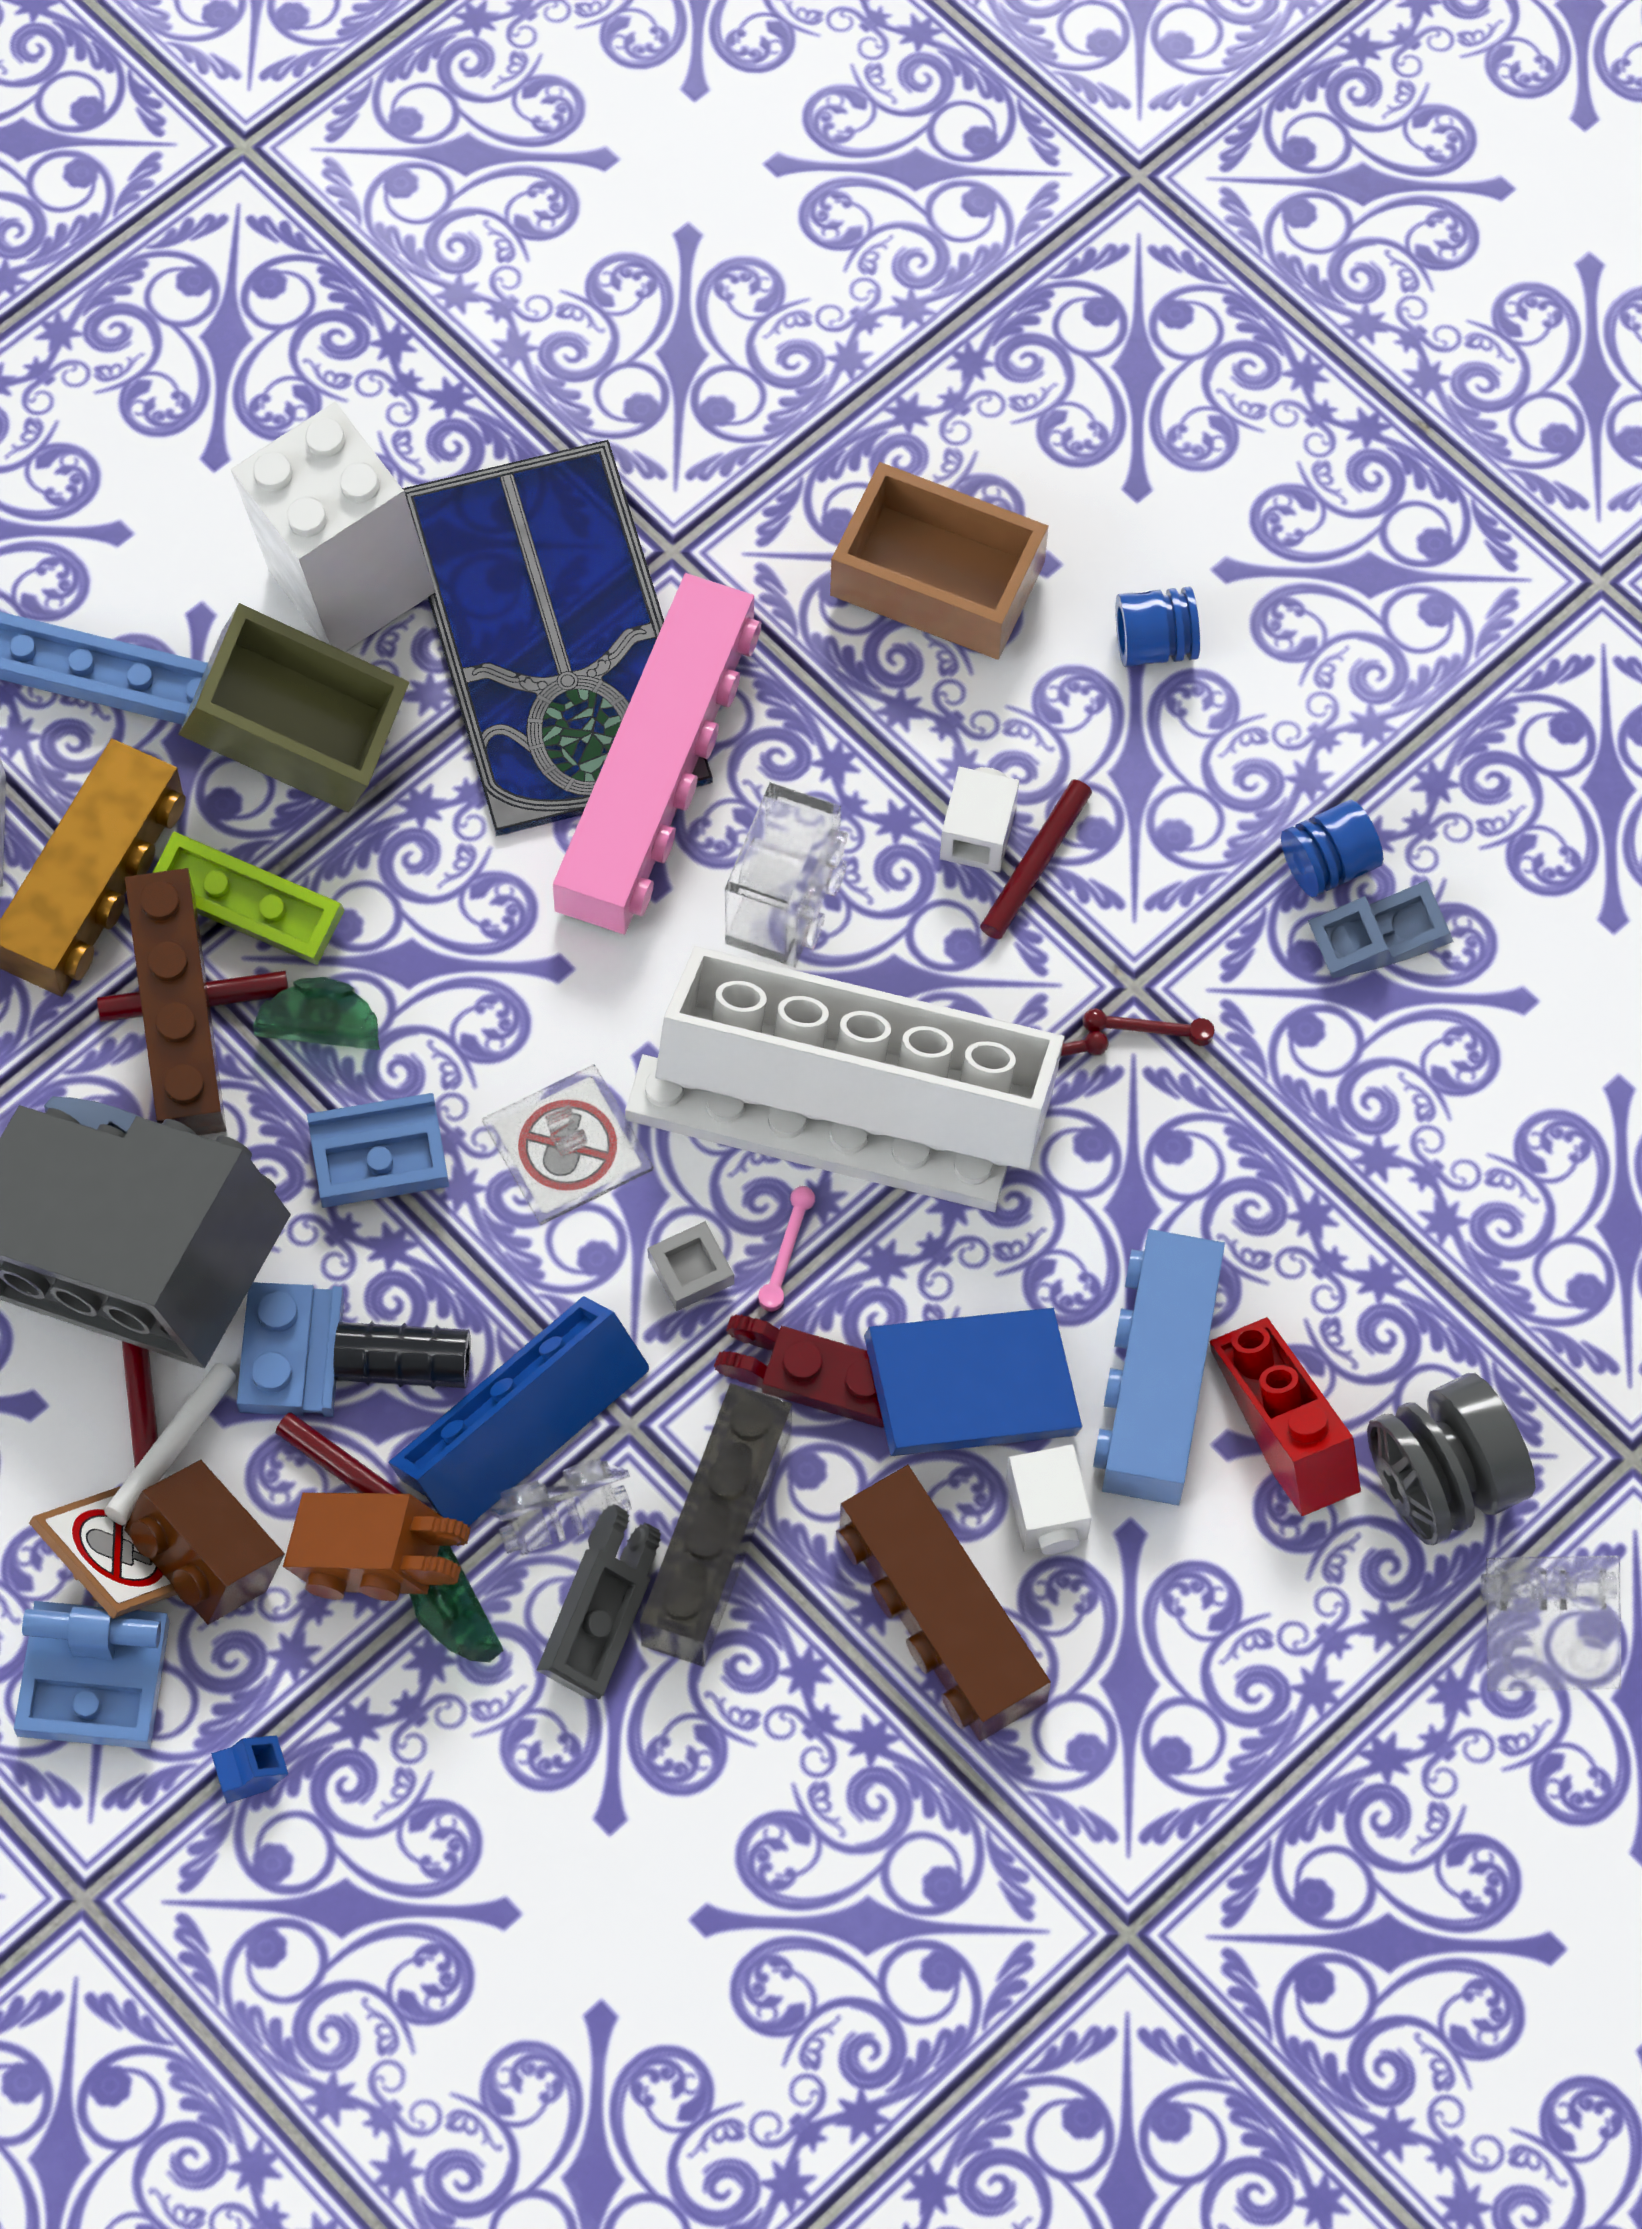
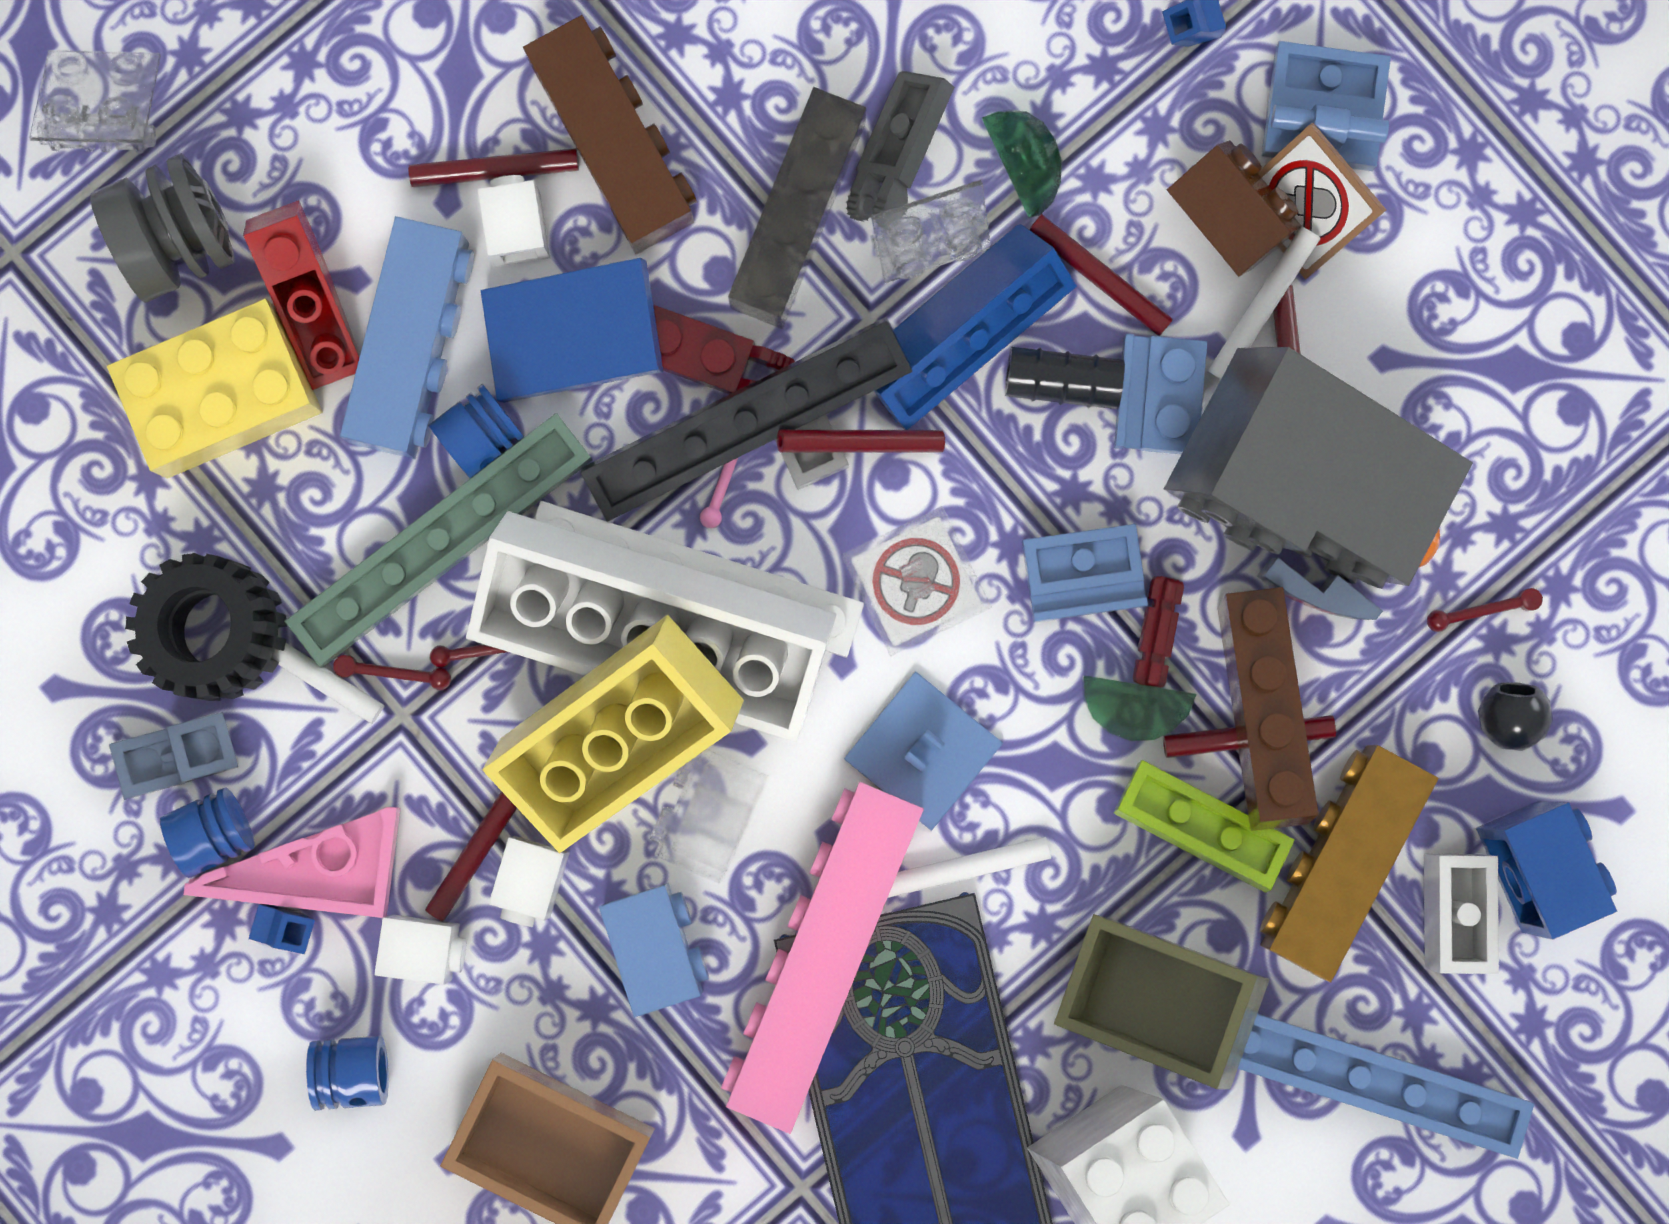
camera: 175 degrees left, 20 degrees up
dark orange hinge [283,1493,471,1601] -> none
none -> light yellow piece [107,298,323,479]
none -> black tyre [125,553,287,701]
none -> bright pink wing [183,807,400,918]
none -> white bar [229,630,384,724]
none -> blue piece [248,904,315,954]
none -> sand green plate [285,413,593,667]
none -> white brick [374,915,467,985]
none -> dark red bar [408,148,579,187]
none -> blue piece [428,383,524,478]
none -> light yellow brick [482,614,744,854]
none -> black plate [580,317,913,522]
none -> medium blue brick [599,883,709,1018]
none -> dark red piece [777,430,945,453]
none -> medium blue piece [844,671,1003,831]
none -> white bar [888,837,1051,898]
none -> dark red axle [1132,576,1184,688]

